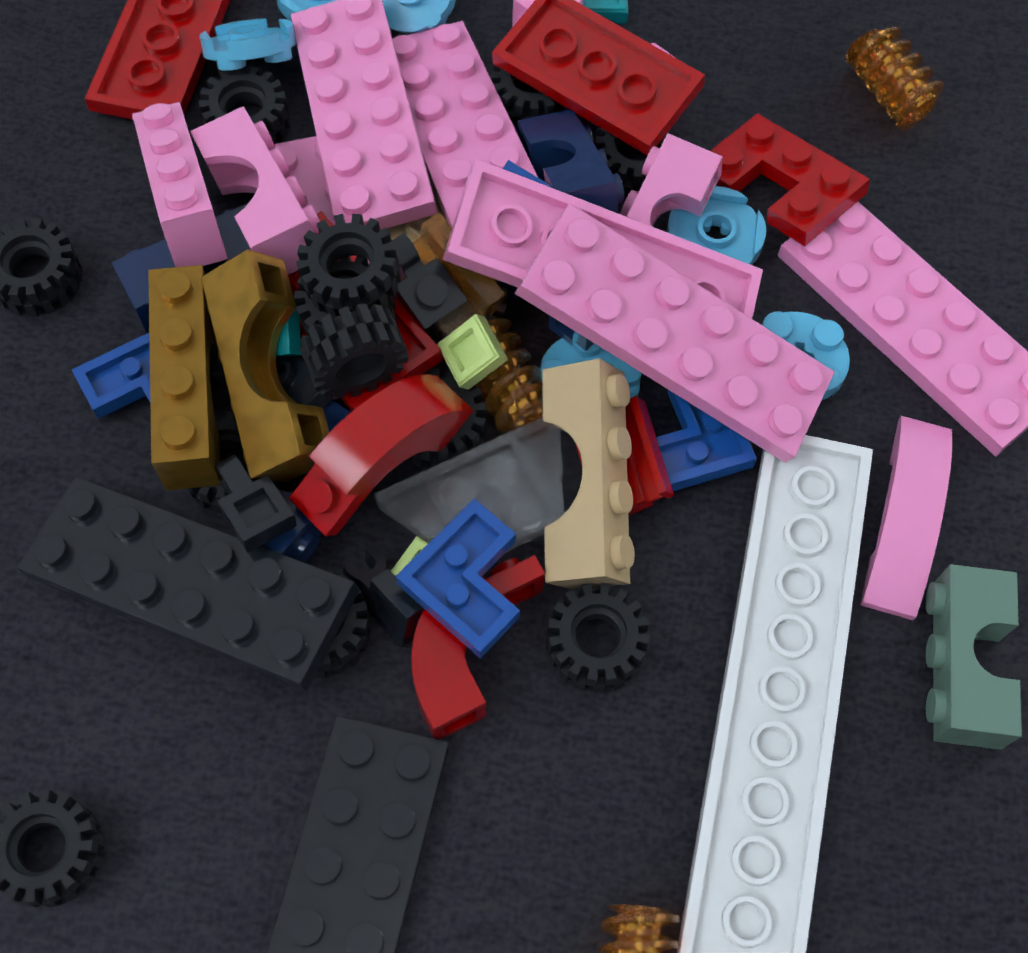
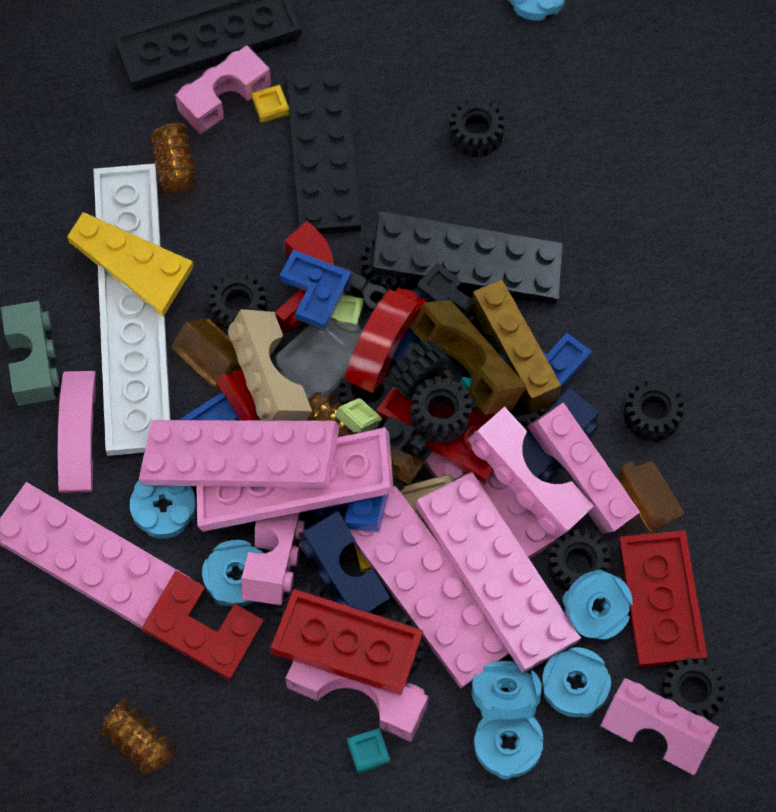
camera: 165 degrees right, 0 degrees up
none -> yellow wing [67,212,194,317]
none -> clear orange panel [171,318,239,388]
none -> clear orange panel [618,461,684,533]

